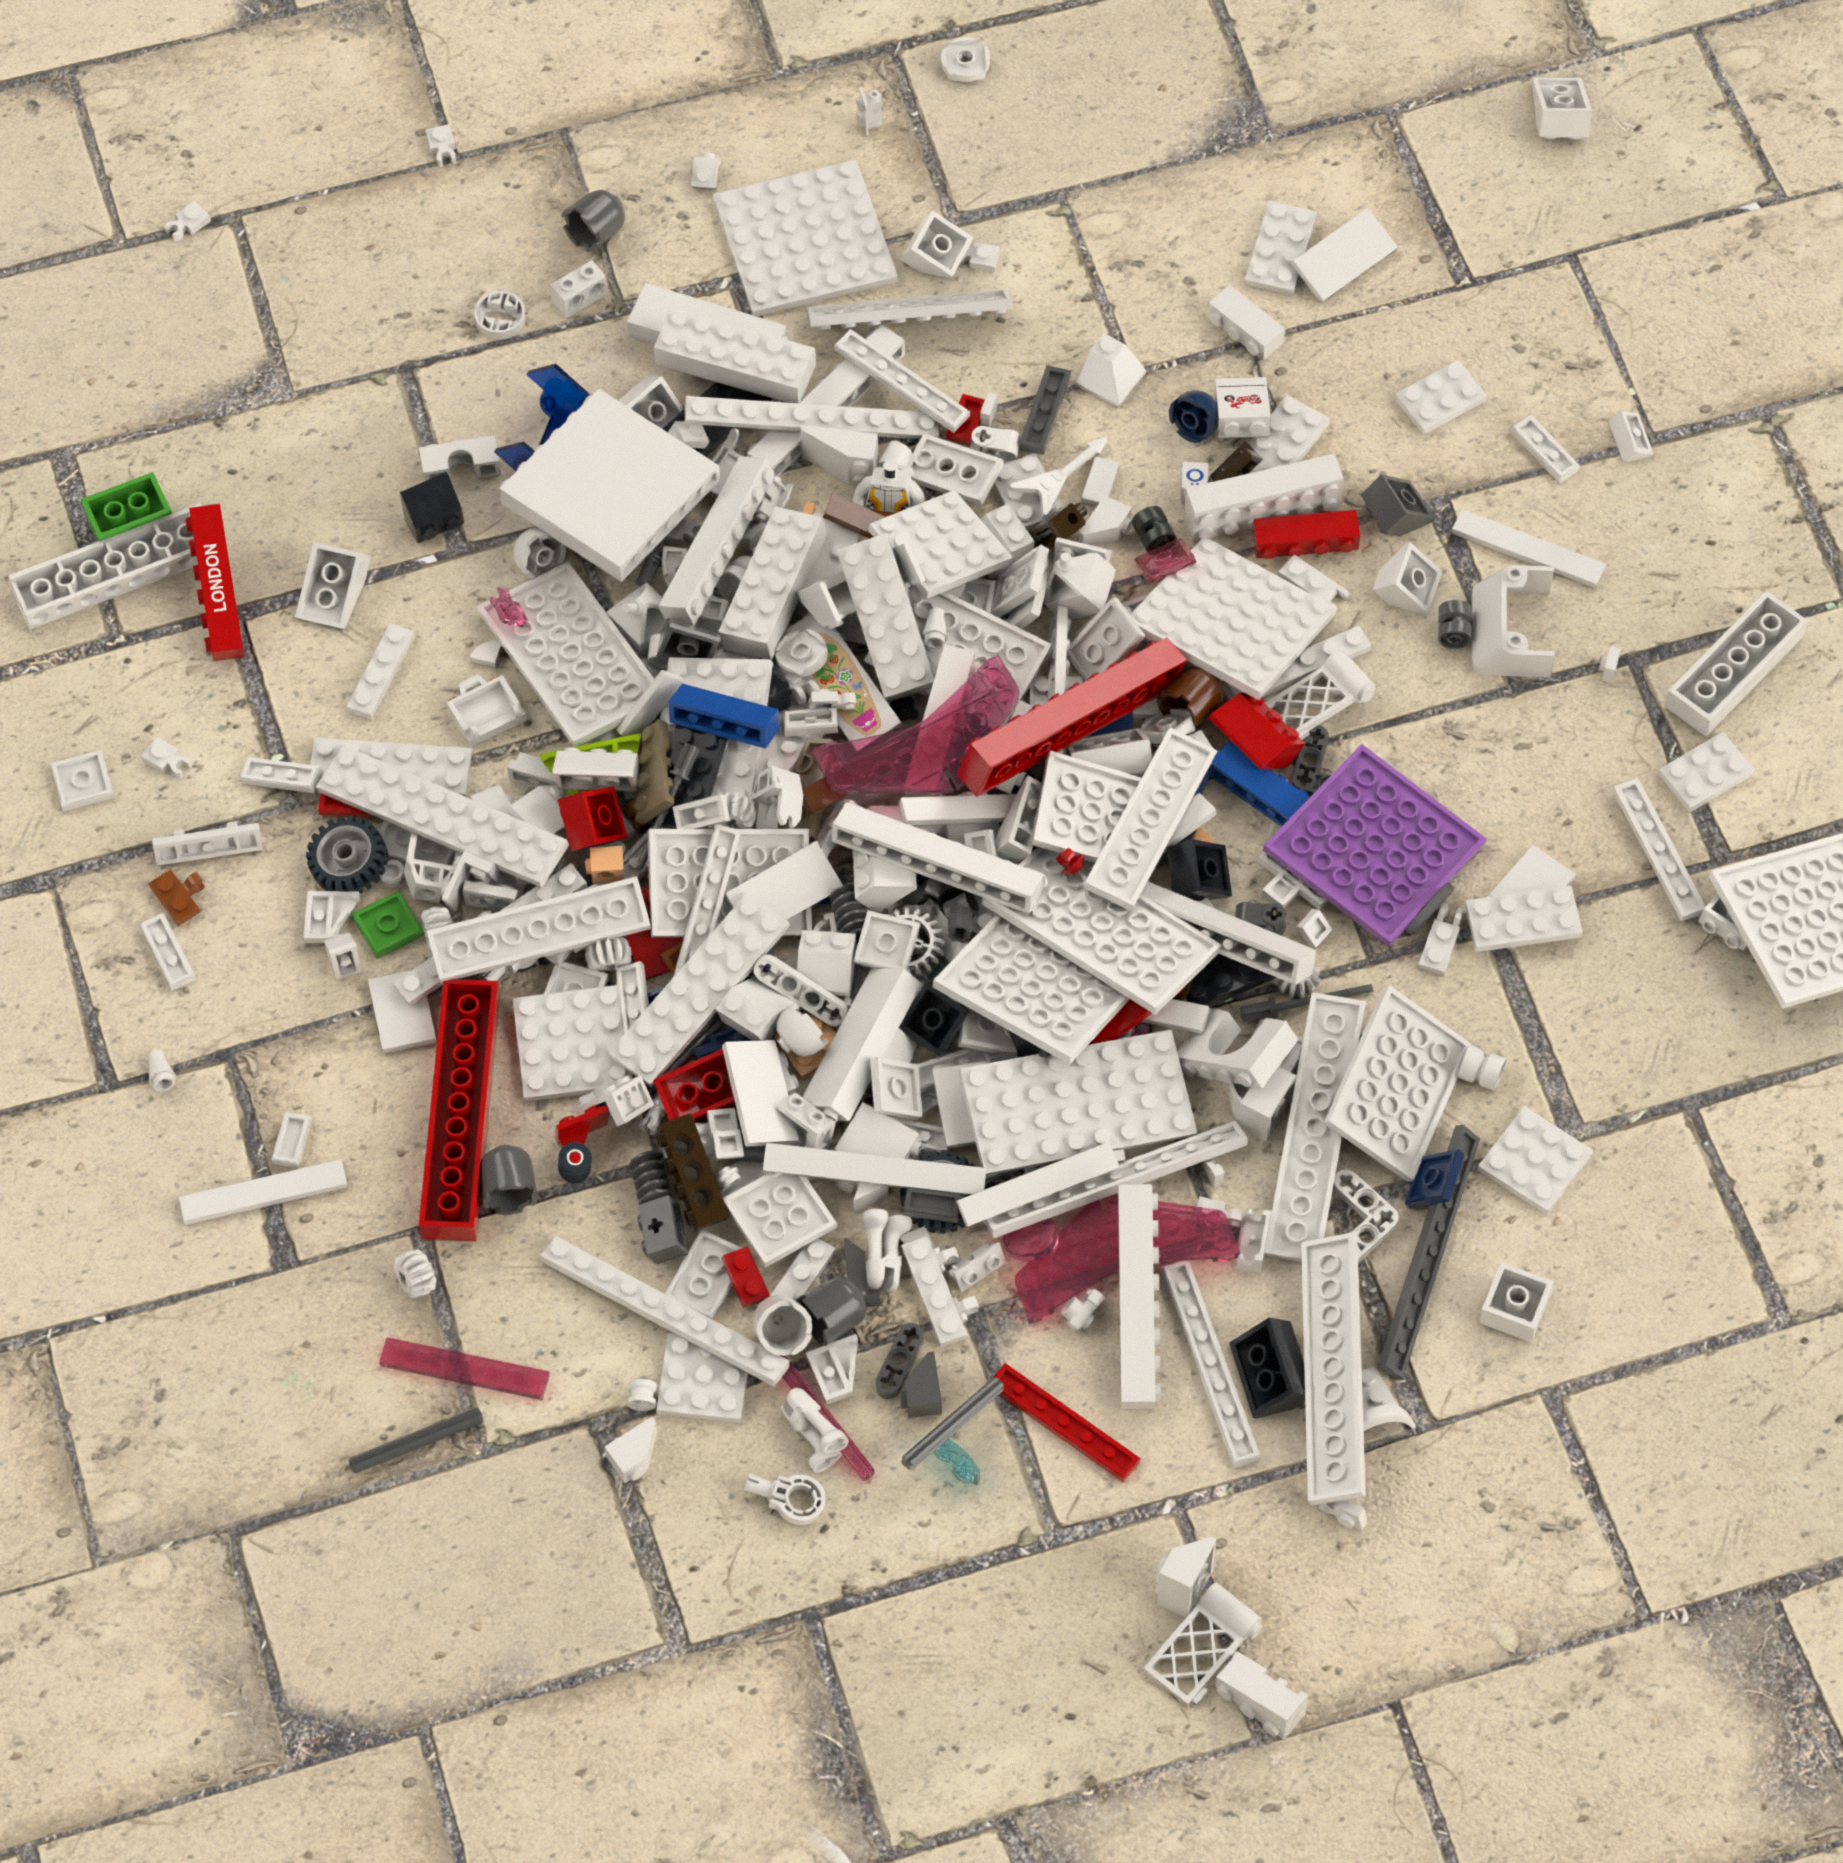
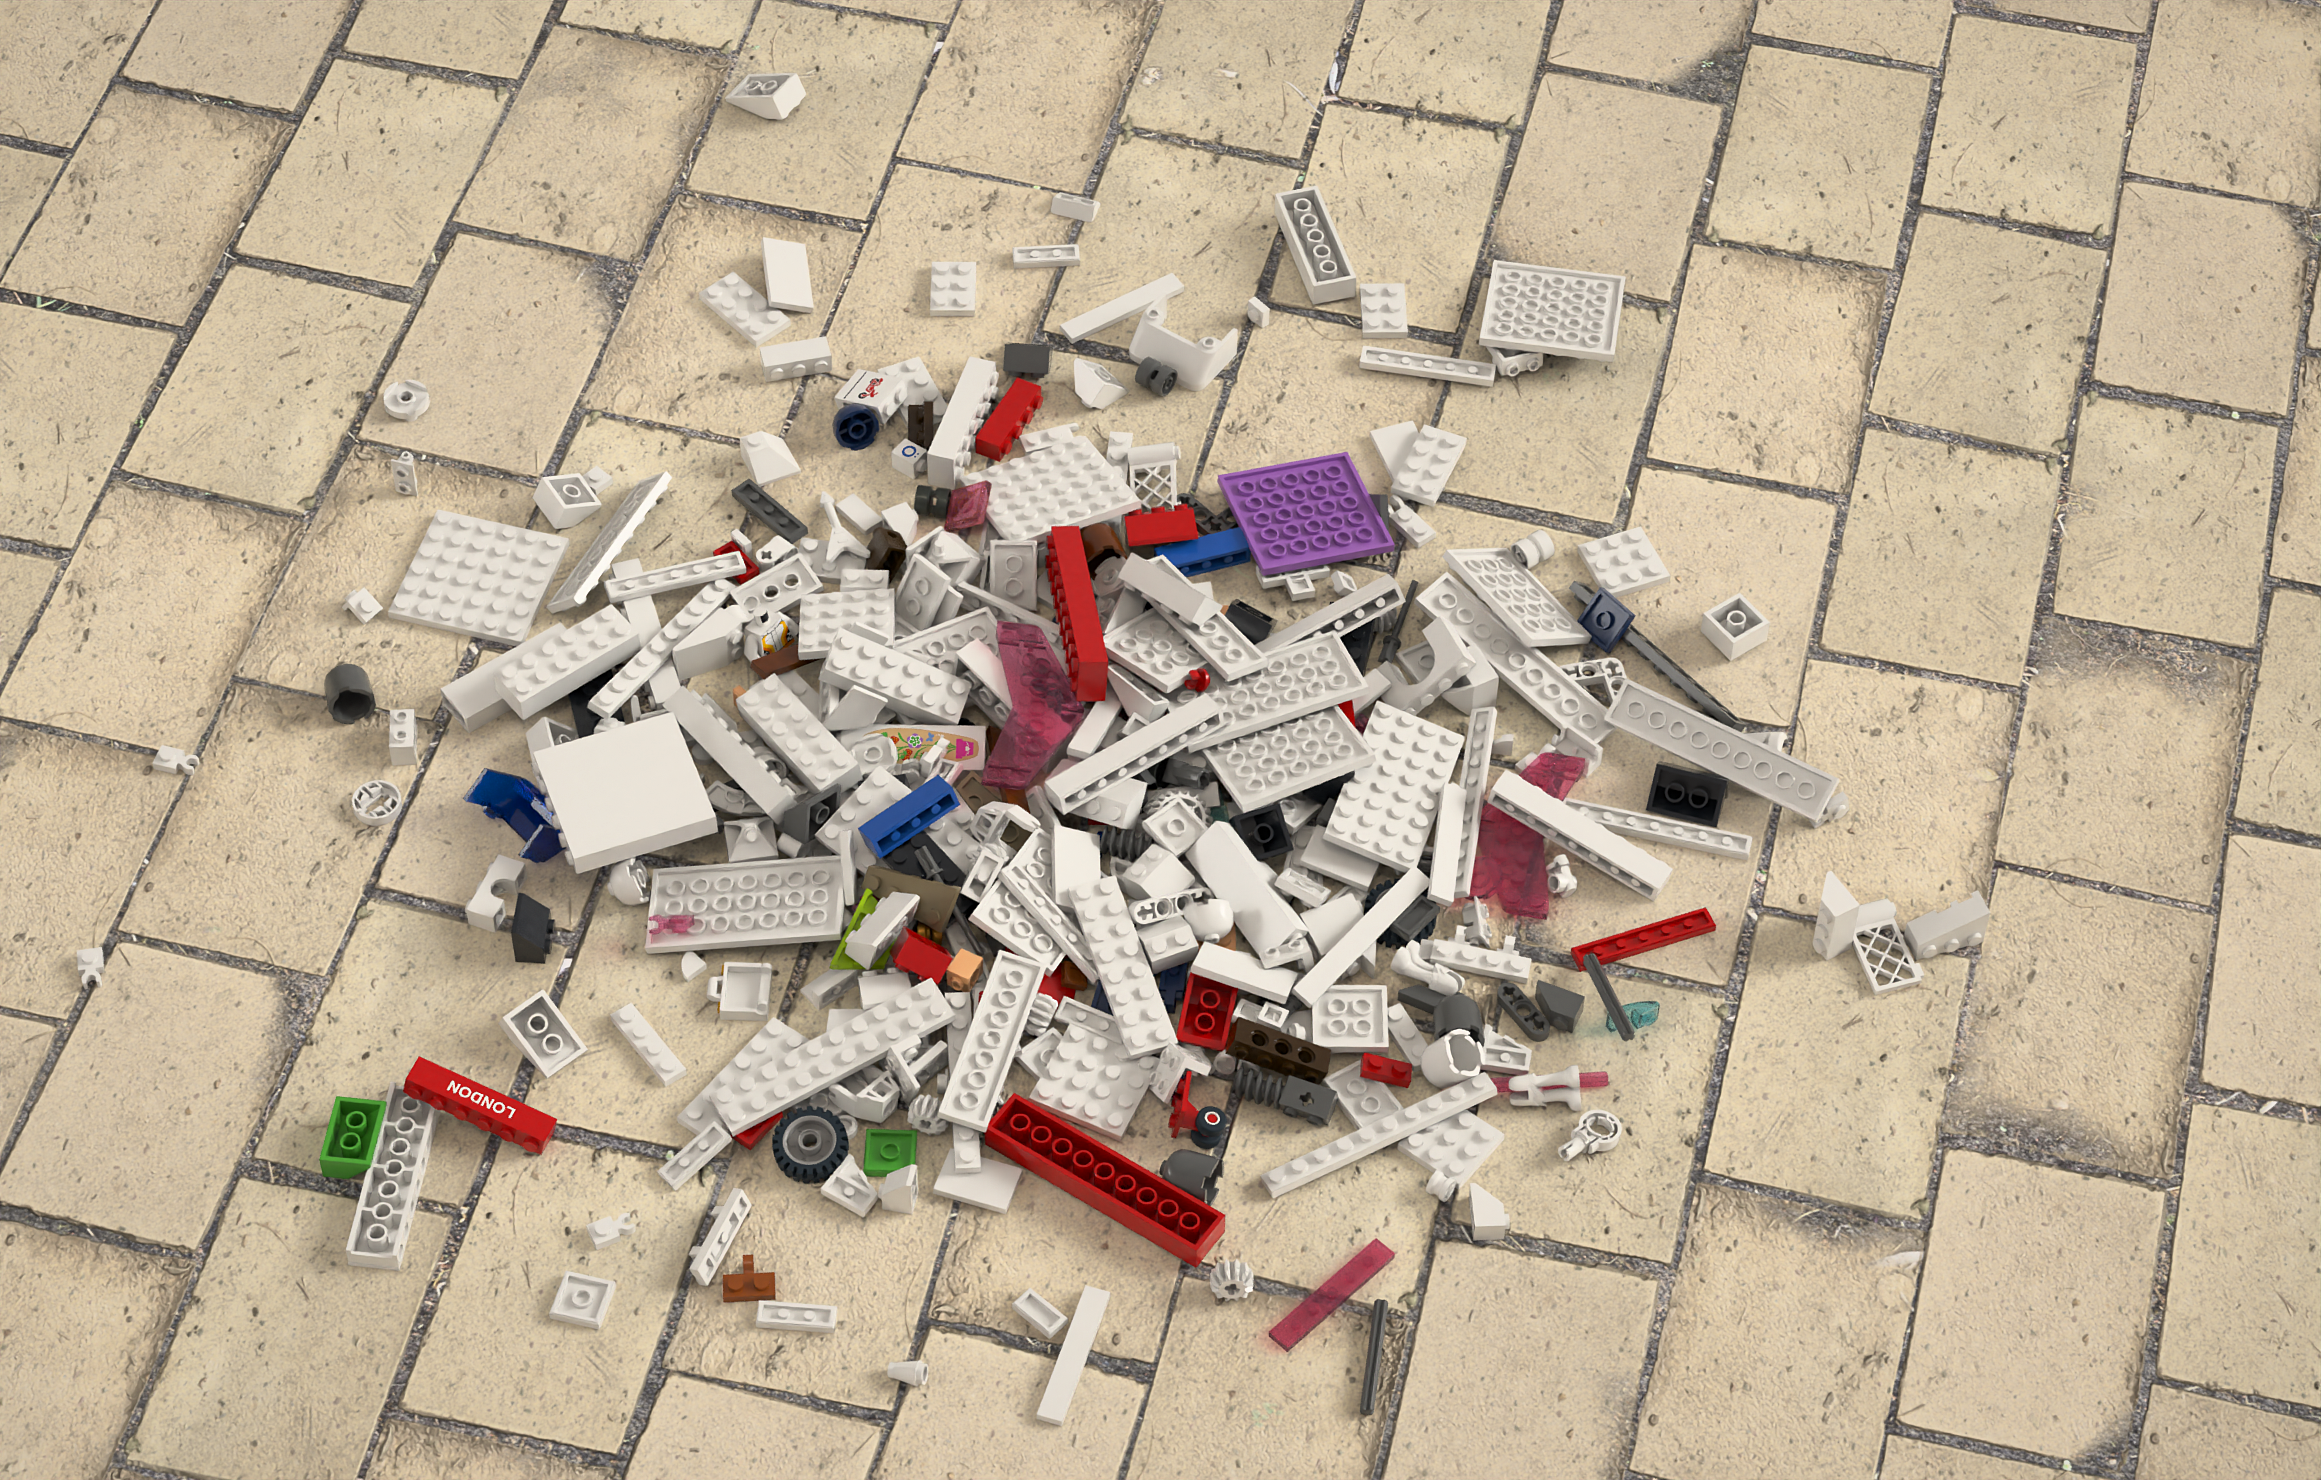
camera: 60 degrees left, 10 degrees down
dark grey piece [1235,902,1286,936] -> none
none -> white slope [1117,552,1223,626]

